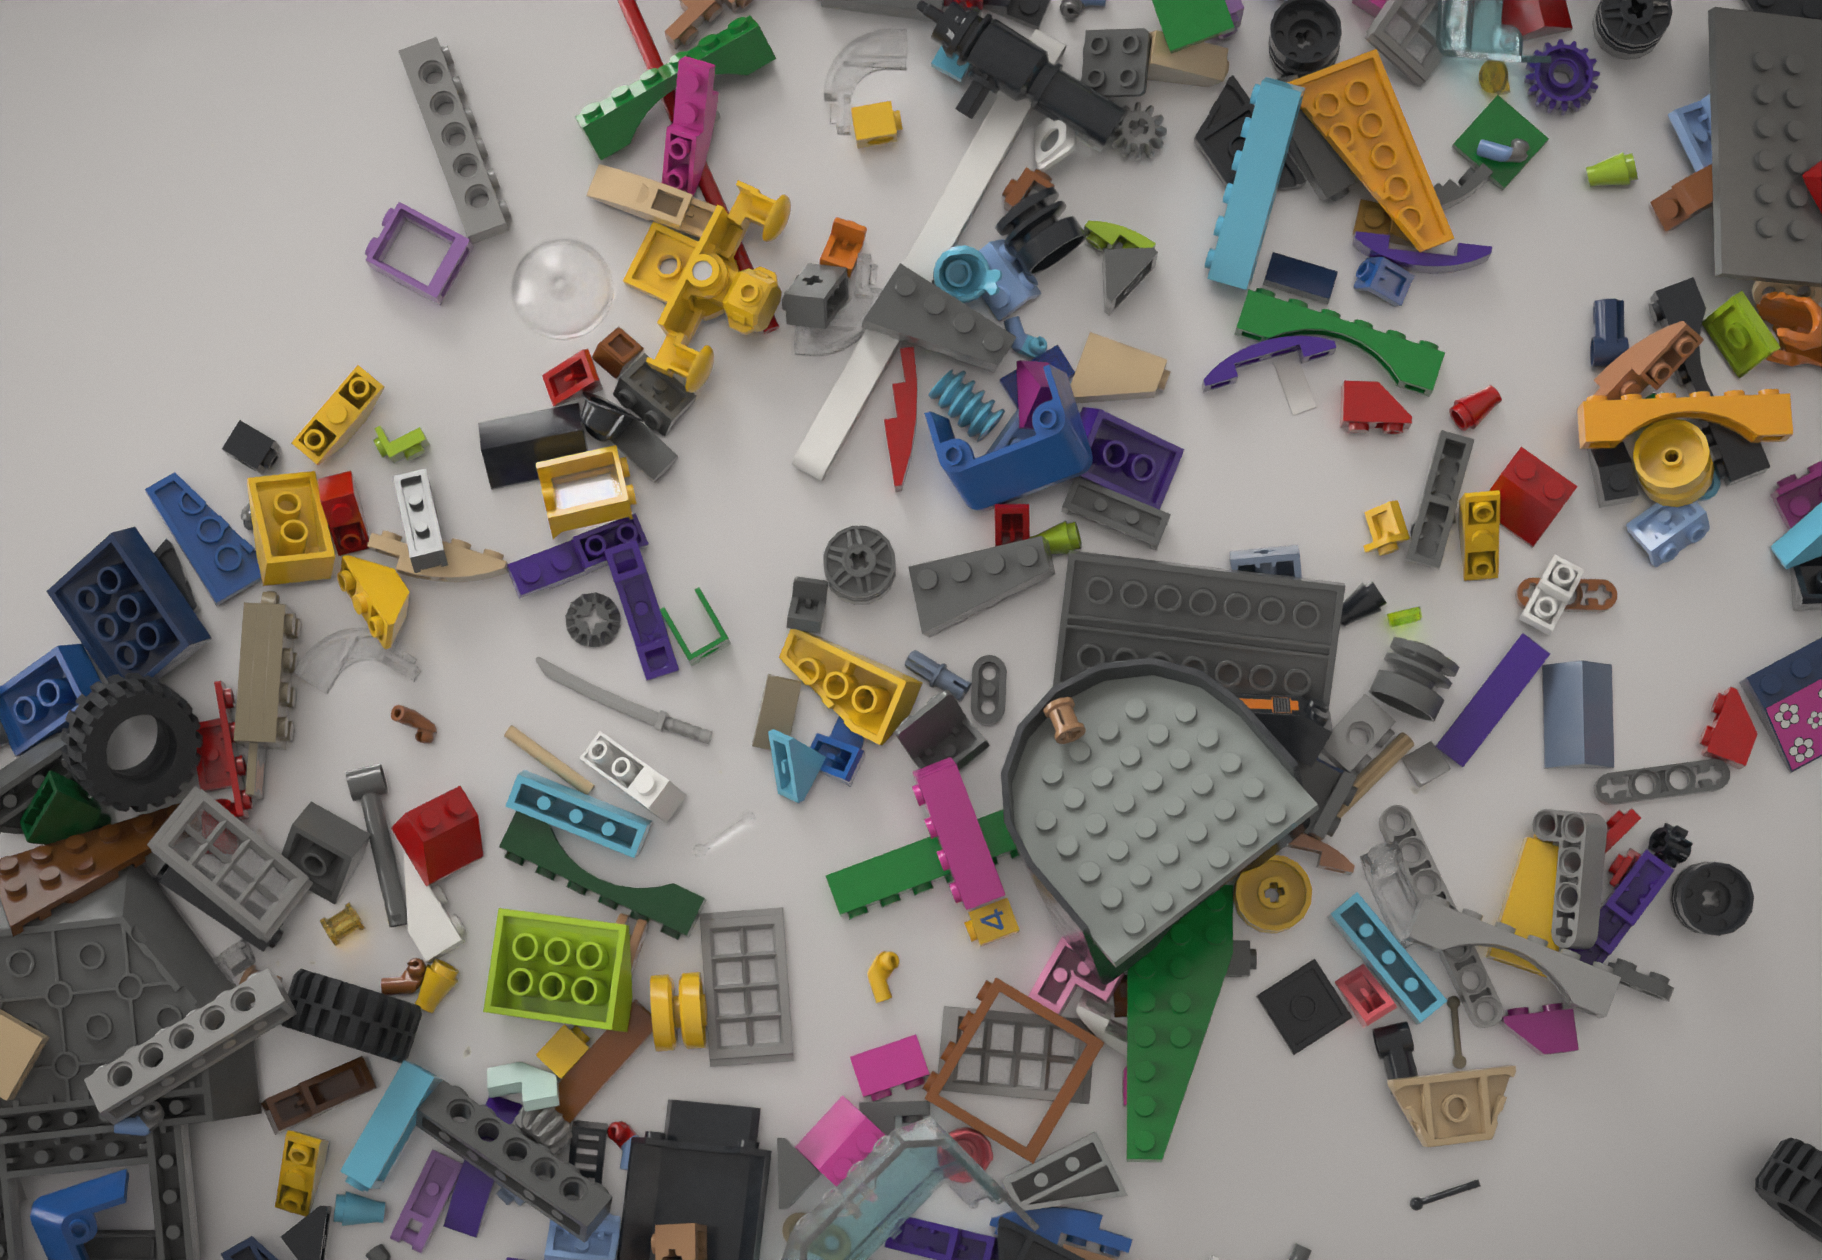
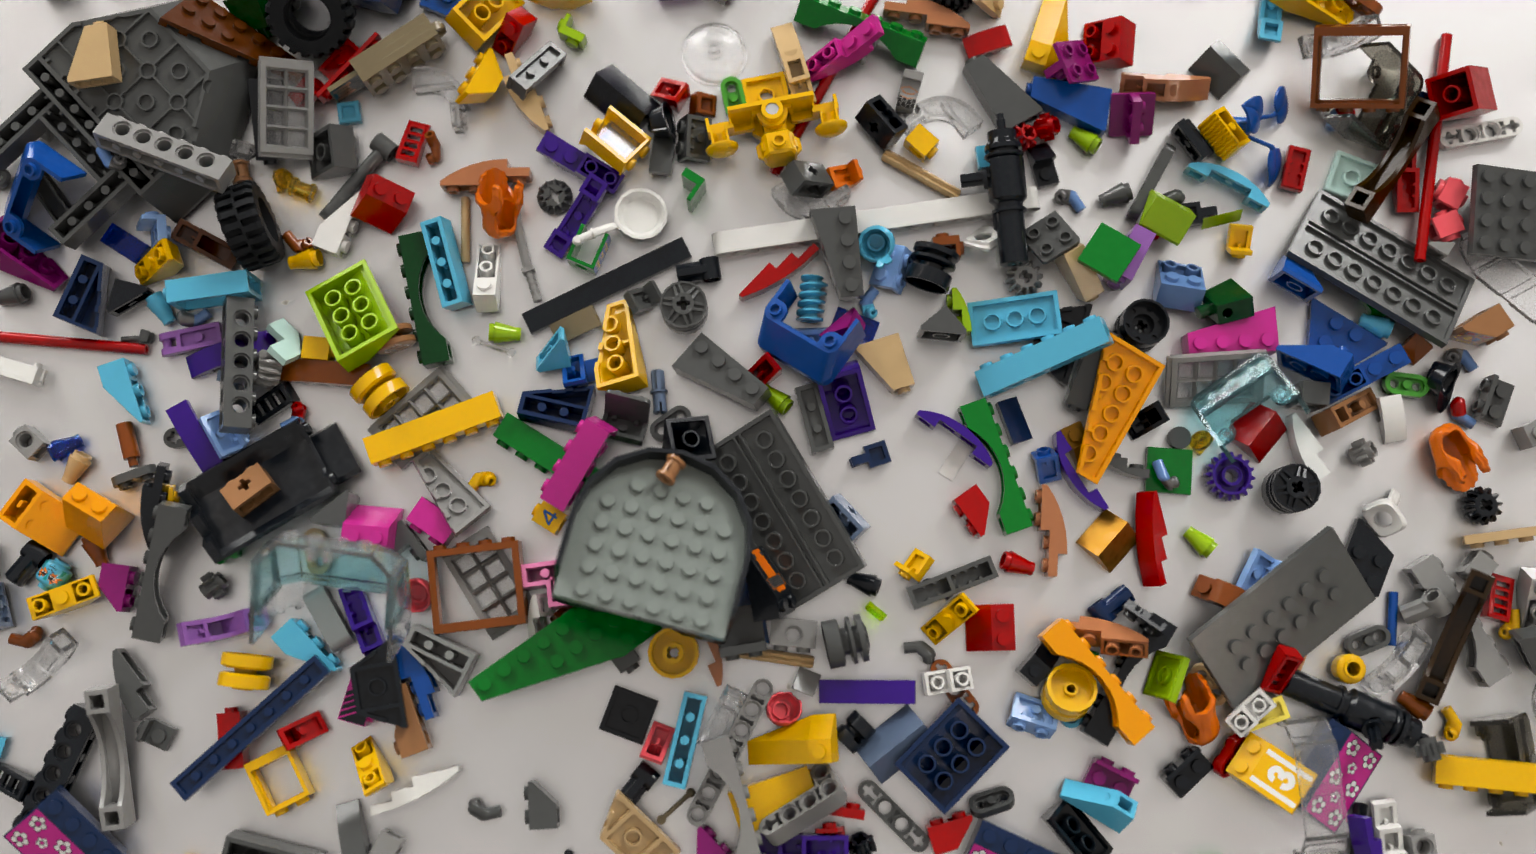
camera: 45 degrees right, 0 degrees up
none -> clear blue tile [100,223,151,264]
none -> light blue bracket [136,211,171,249]
none -> arm [176,308,213,327]
none -> clear yellow plate [273,168,294,194]
none -> medium azure tile [336,100,363,126]
none -> yellow brick [363,391,504,468]
none -> red slope [395,120,431,168]
none -> light grey wing [412,449,491,537]
none -> nougat slope [440,159,532,194]
none -> orange hair [475,167,524,239]
none -> lime cone [488,321,521,344]
none -> dark blue wedge [517,385,596,433]
none -> black tile [522,237,692,335]
none -> dark grey slope [524,780,560,830]
none -> white piece [572,188,668,246]
none -> black slope [662,415,717,461]
none -> black piece [676,256,722,283]
none -> green panel [681,167,706,212]
none -> bright green plate [720,76,746,117]
none -> yellow wedge [747,713,839,765]
none -> coral hair [766,692,802,726]
none -> black wheel [837,710,876,754]
none -> dark blue plate [849,440,891,469]
none -> black brick [855,95,909,150]
none -> tan axle [881,149,961,198]
none -> dark blue slope [894,697,1010,815]
none -> light grey leg [895,68,924,115]
none -> dark grey arm [903,641,936,664]
none -> medium azure plate [967,290,1062,348]
none -> dark grey plate [969,786,1015,818]
none -> nougat slope [1033,484,1067,578]
none -> pearl gold slope [1075,509,1136,573]
none -> black wing [1121,599,1170,637]
none -> black slope [1128,400,1170,440]
none -> red slope [1135,491,1167,586]
none -> dark grey tile [1167,427,1191,449]

